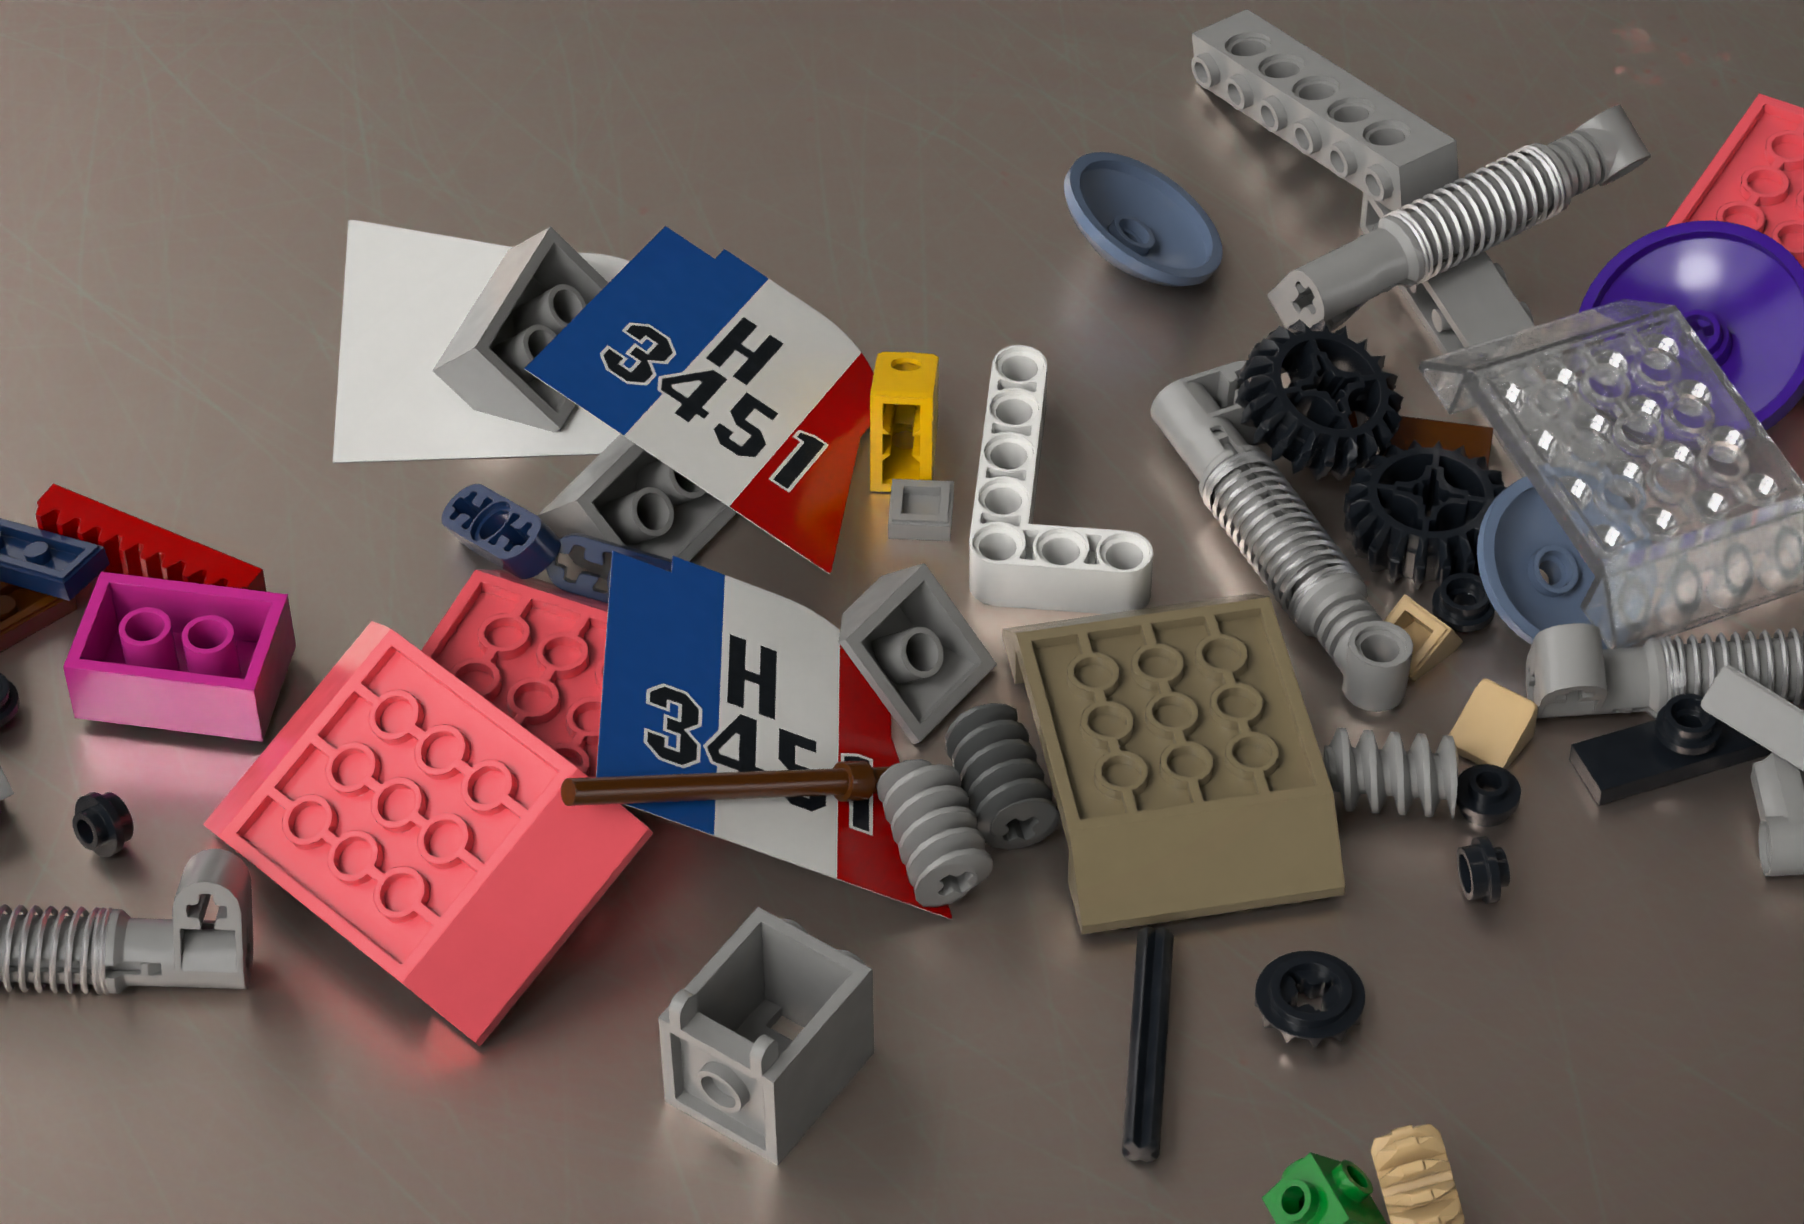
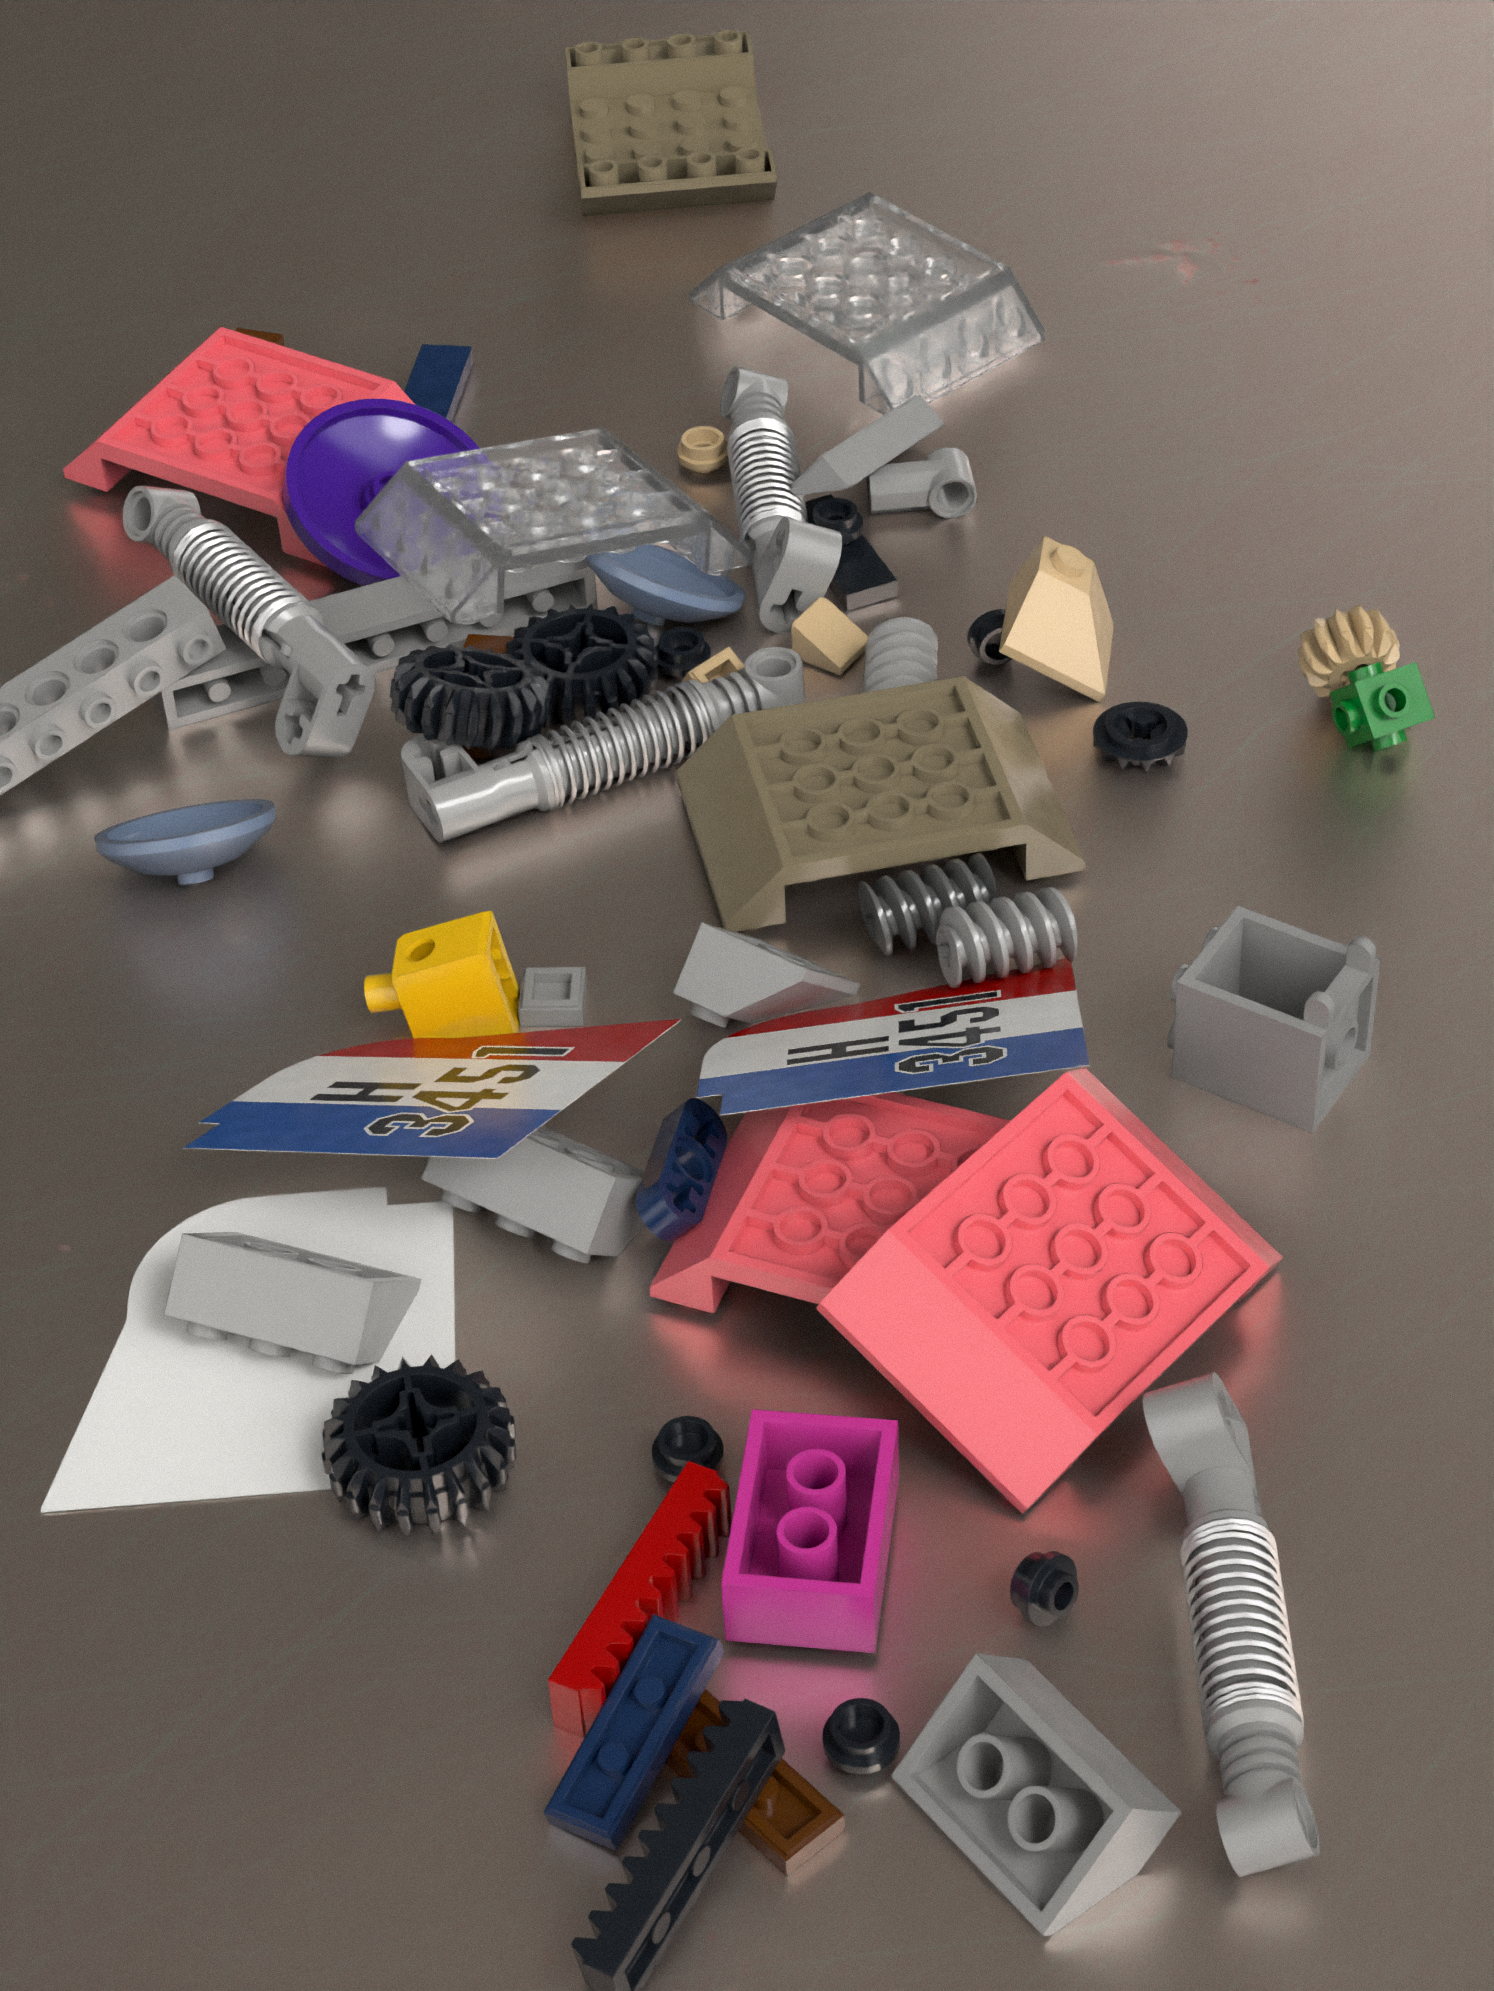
camera: 90 degrees left, 5 degrees down
dark blue beam [441,484,561,579] -> none
reddish brown bar [561,761,890,806] -> none
white beam [969,345,1153,614] -> none
black axle [1122,926,1174,1163] -> none
none -> black gear [321,1354,517,1537]
none -> black plate [652,1416,724,1483]
none -> tan slope [999,536,1114,702]

